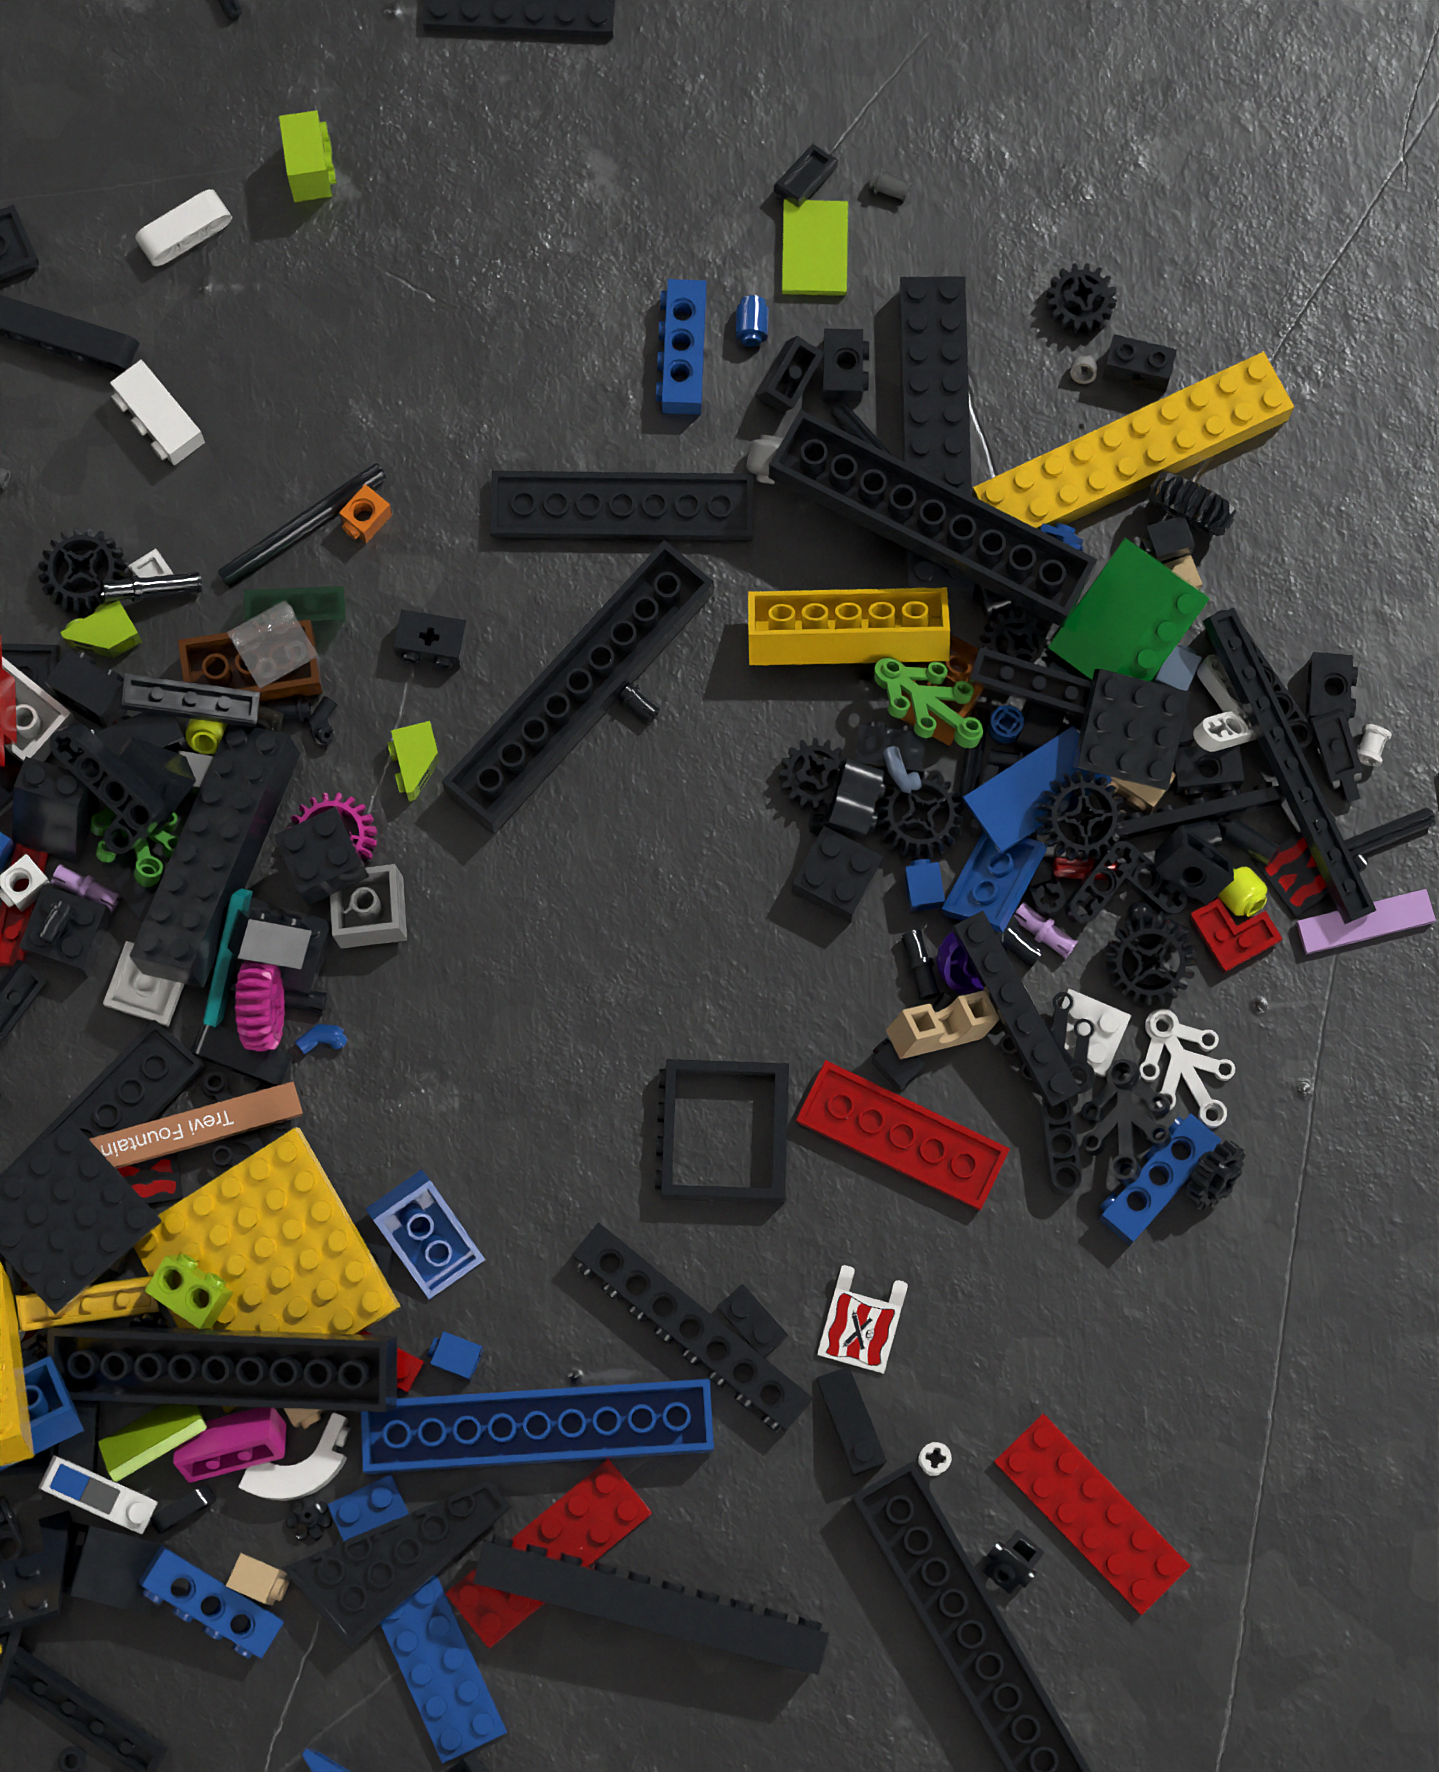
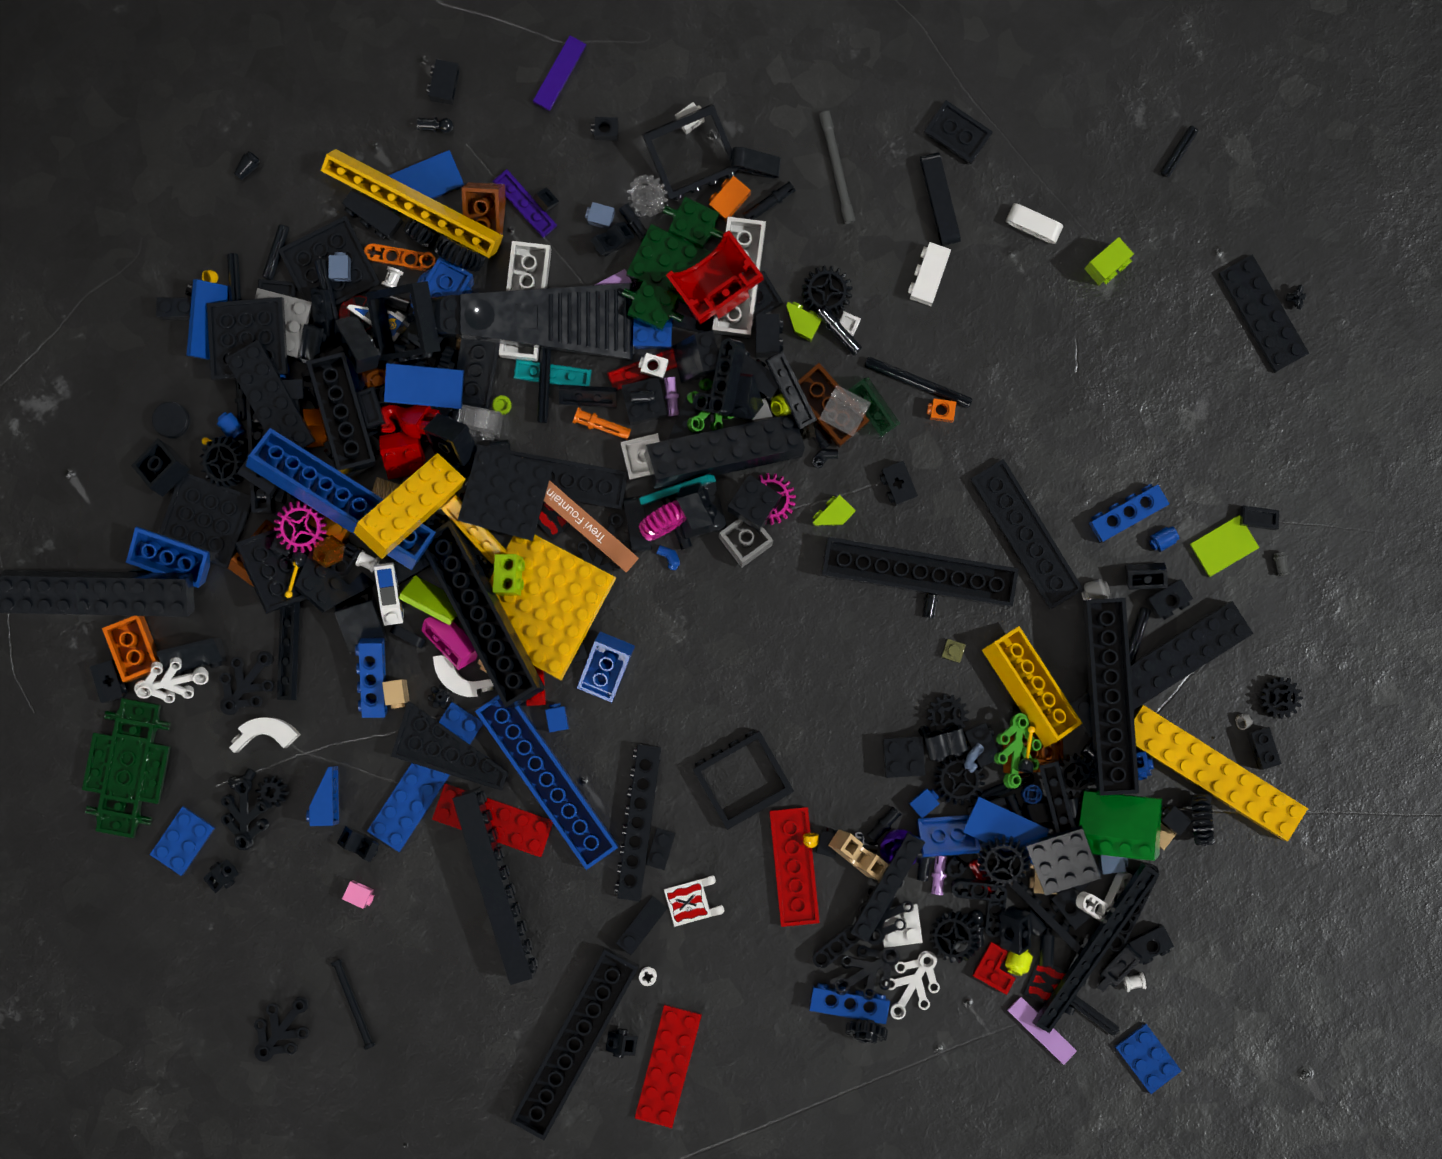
camera: 60 degrees right, 10 degrees up
none -> white bush [355,550,380,573]
none -> orange pin [573,407,631,440]
none -> yellow hinge [803,833,819,848]
none -> olive plate [941,639,966,663]
none -> hinge [1017,726,1035,773]

